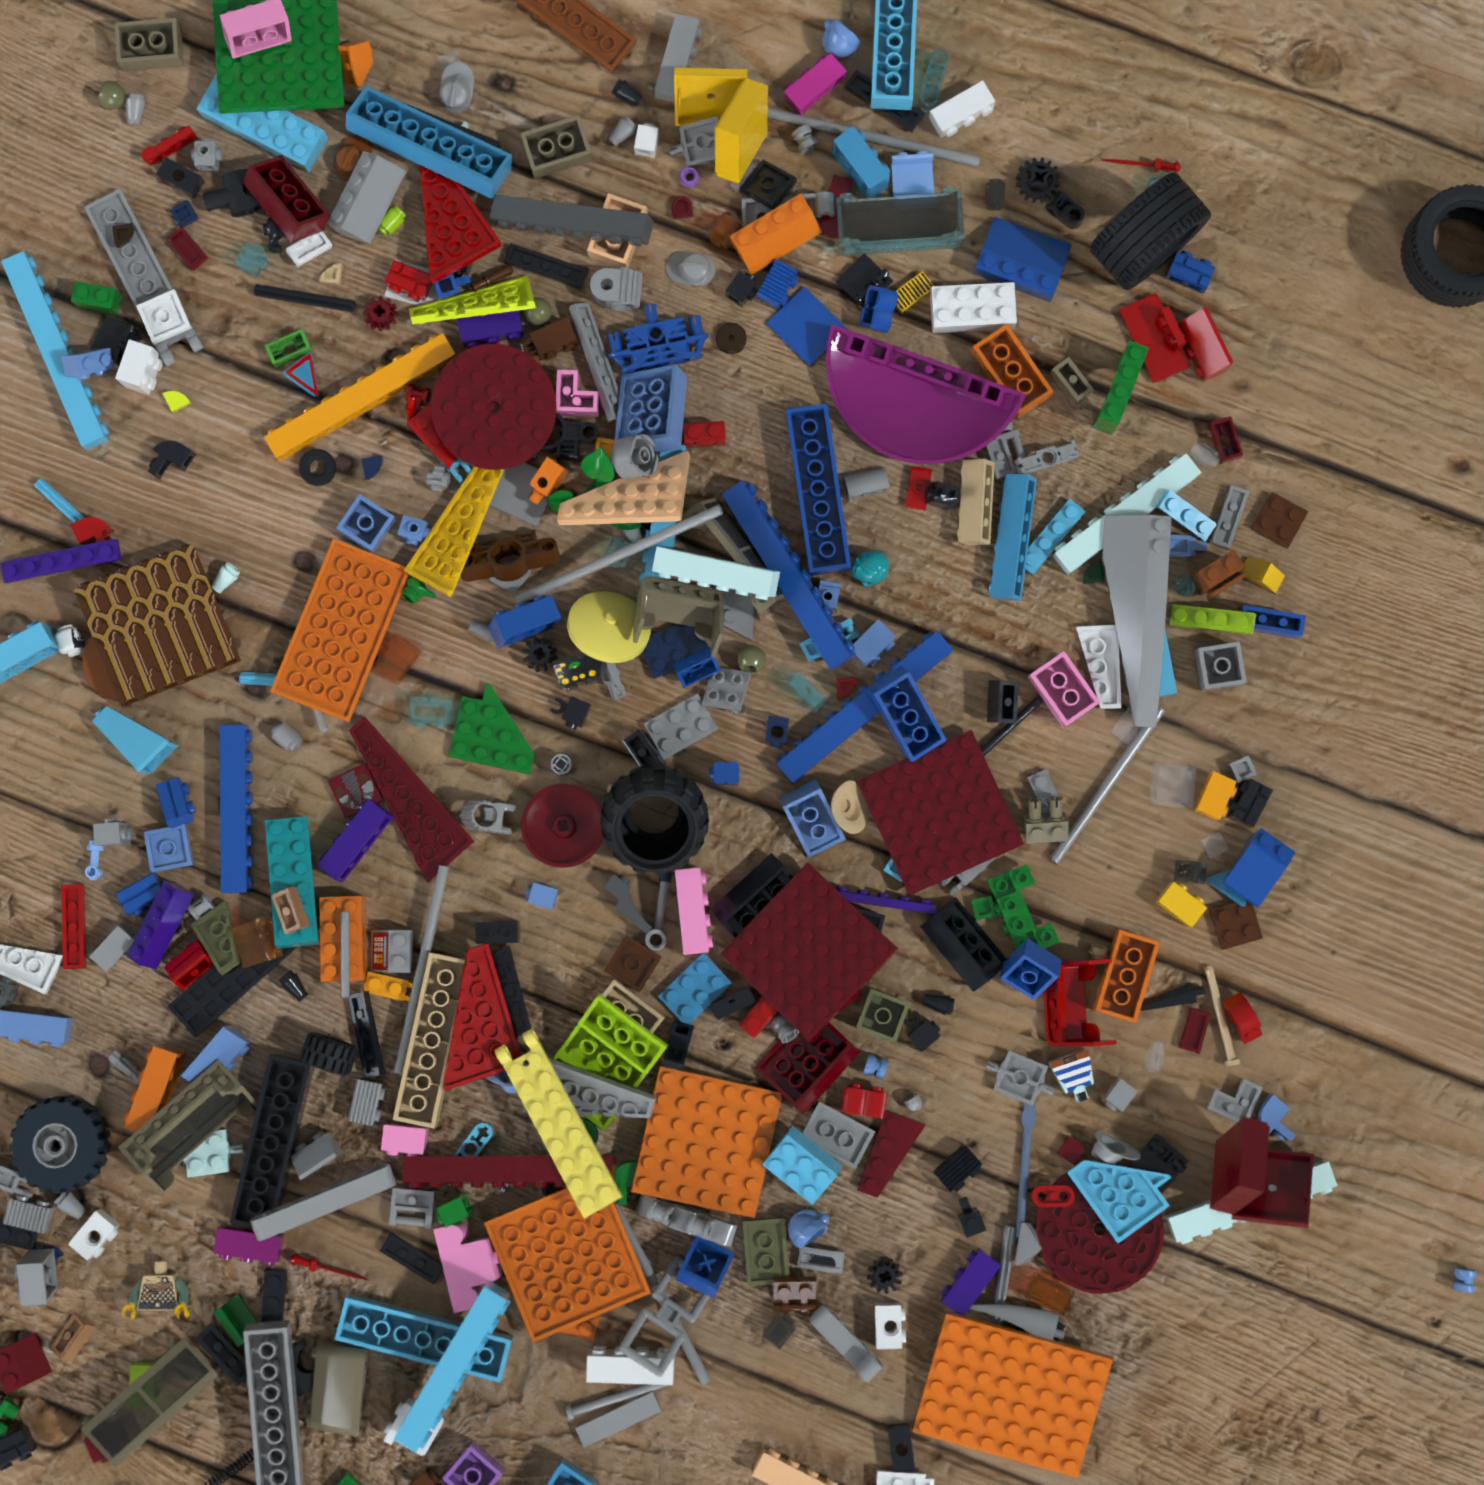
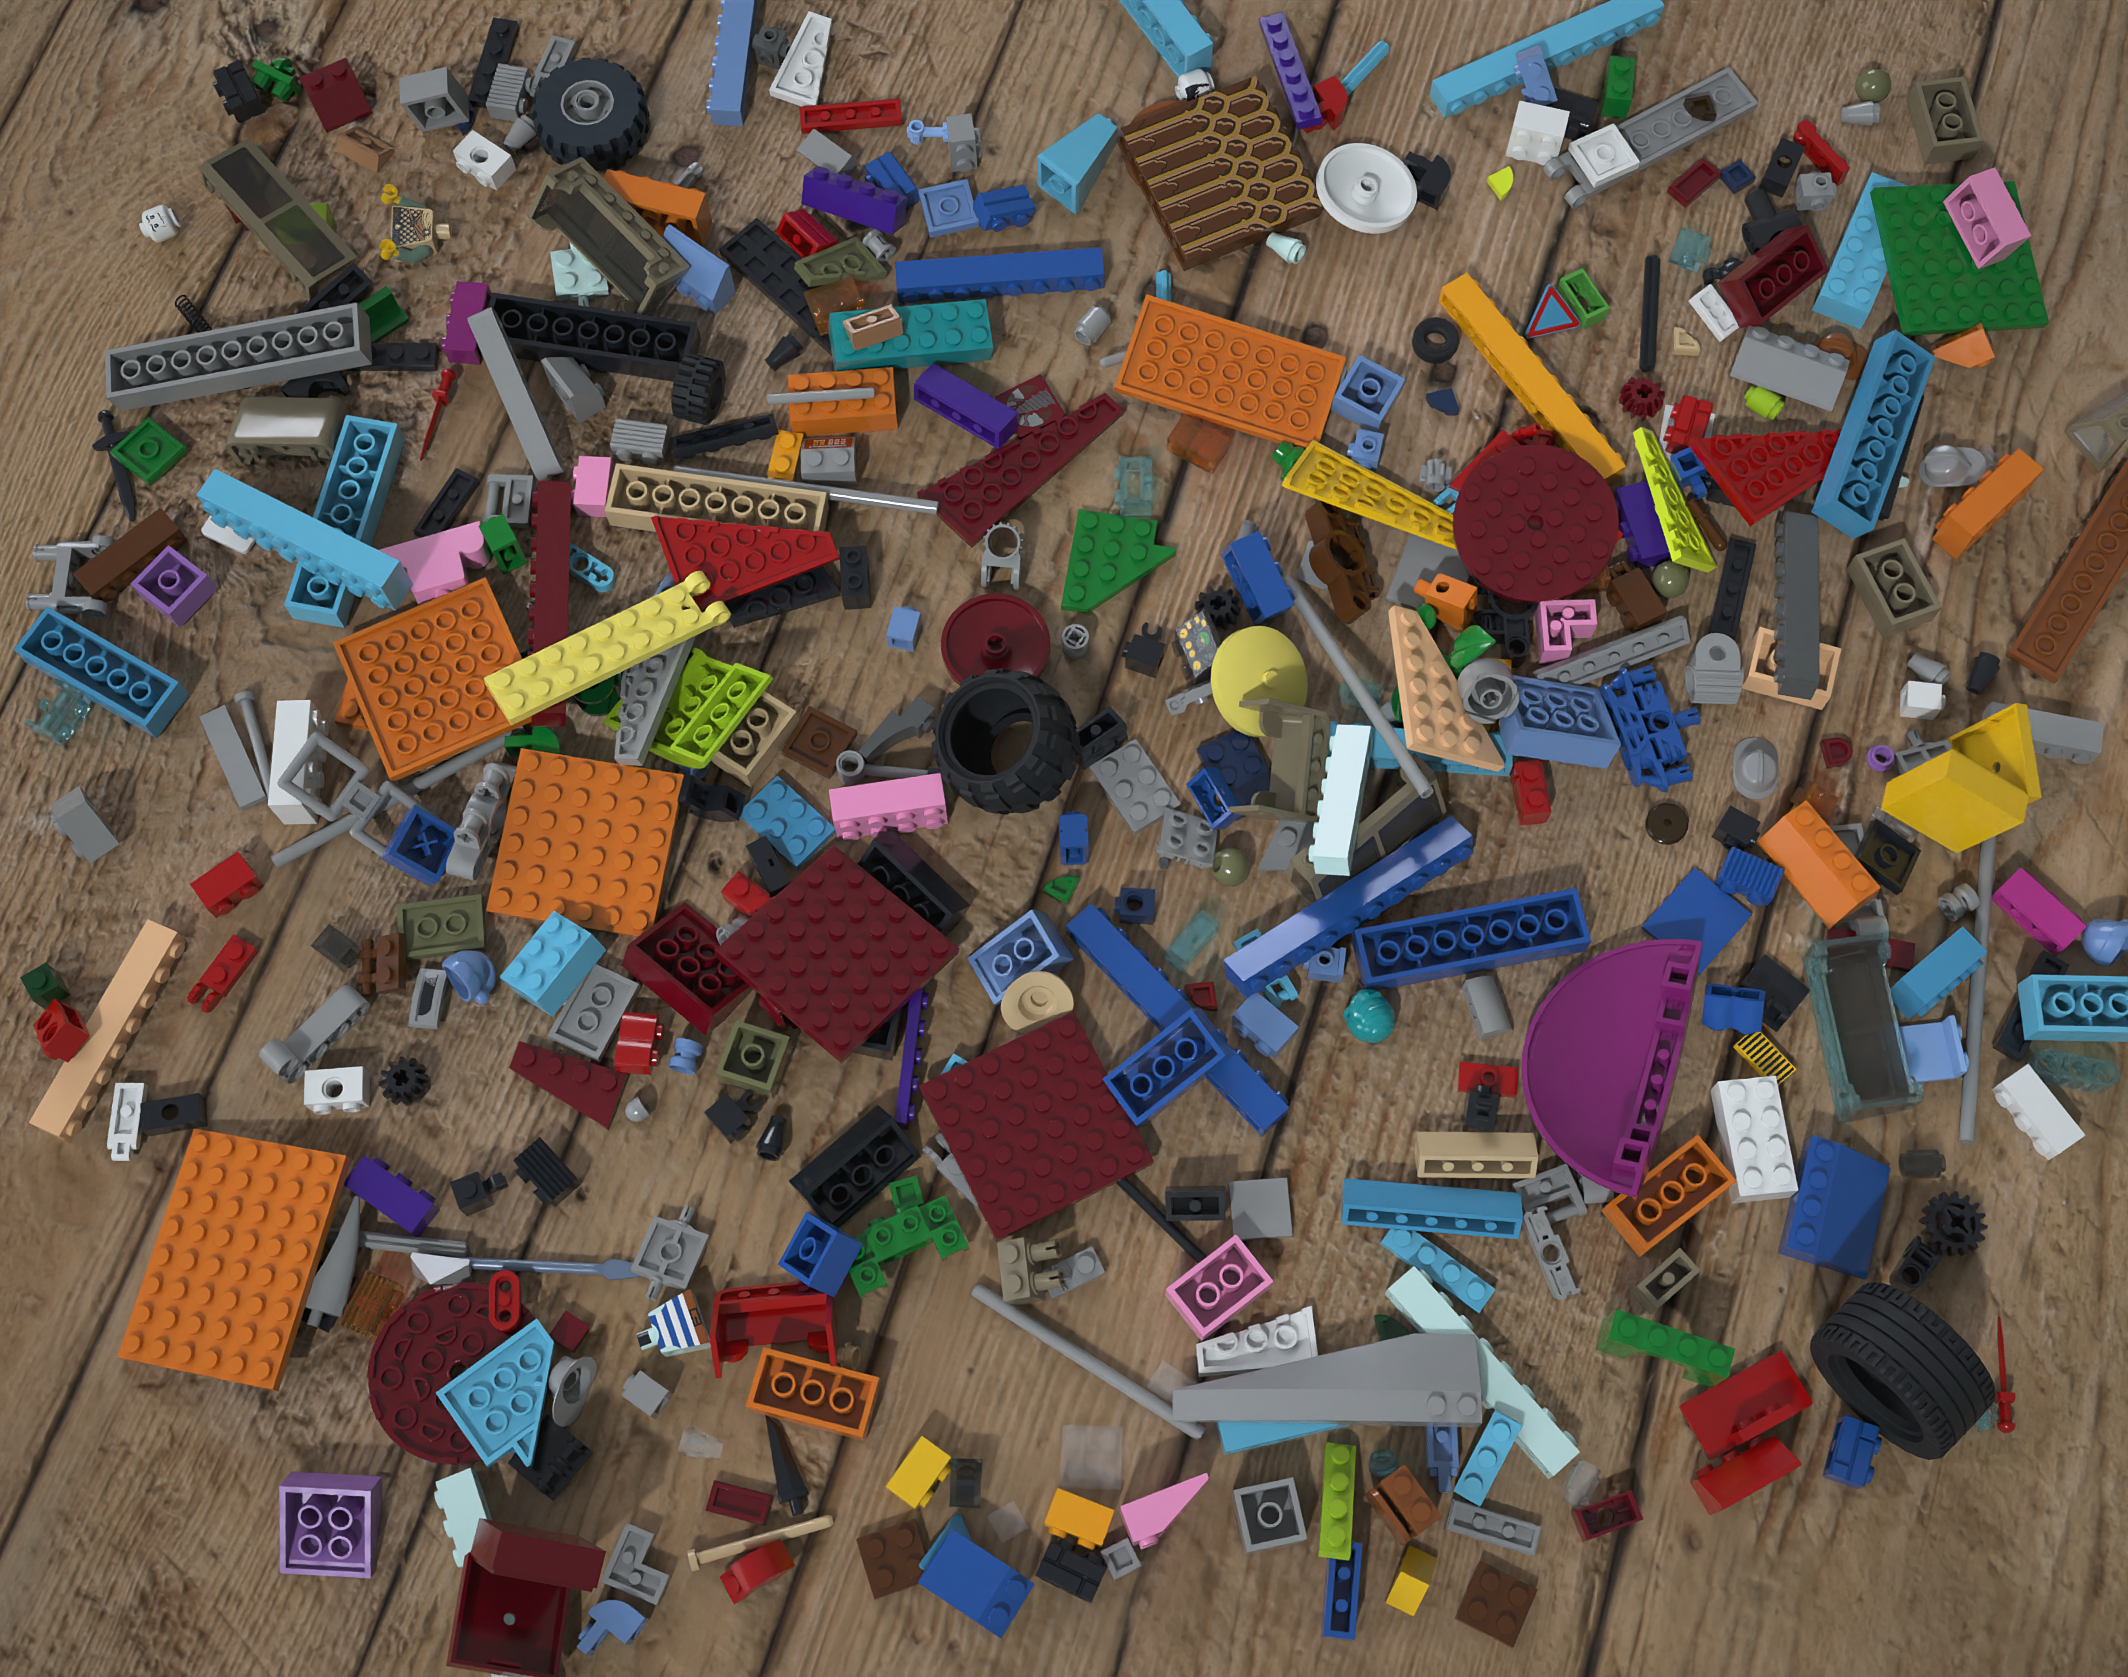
camera: 85 degrees right, 15 degrees down
none -> red hinge [187,934,259,1013]
none -> red brick [190,851,264,918]
none -> medium lavender slope [279,1472,382,1578]
none -> green tile [1042,875,1080,905]
none -> bright pink slope [1119,1473,1209,1550]
none -> light grey tile [1228,1178,1293,1241]
none -> white dish [1316,143,1417,234]
none -> orange brick [1932,448,2044,560]

